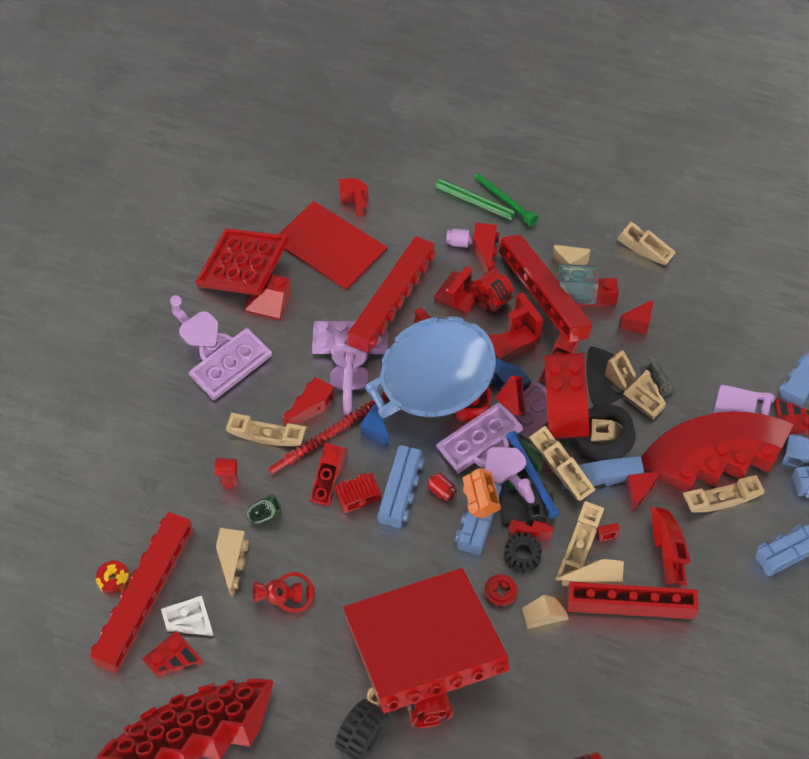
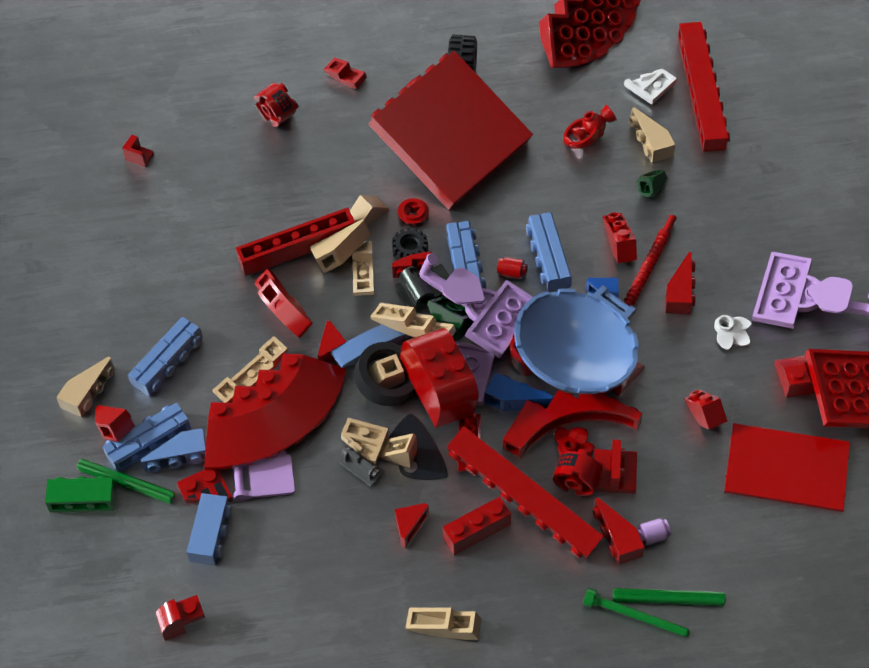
camera: 155 degrees right, 0 degrees up
piece [95,561,130,594] -> none
red wing [142,631,203,676] -> none
red piece [214,458,238,489] -> none
tan slope [226,413,307,446] -> none
lavender plate [312,321,389,417] -> none
red brick [335,472,382,514] -> none
red brick [339,178,369,216] -> none
red brick [348,236,436,353] -> none
orange brick [463,468,501,518] -> none
red slope [495,376,526,416] -> none
blue bar [506,431,561,519] -> none
red bracket [507,292,543,342] -> none
tan slope [552,245,590,275] -> none
clear light blue slope [559,264,598,305] -> none
red tile [596,522,620,542] -> none
none -> red plate [554,427,595,456]
none -> red slope [683,390,727,430]
none -> white plate [714,315,752,350]

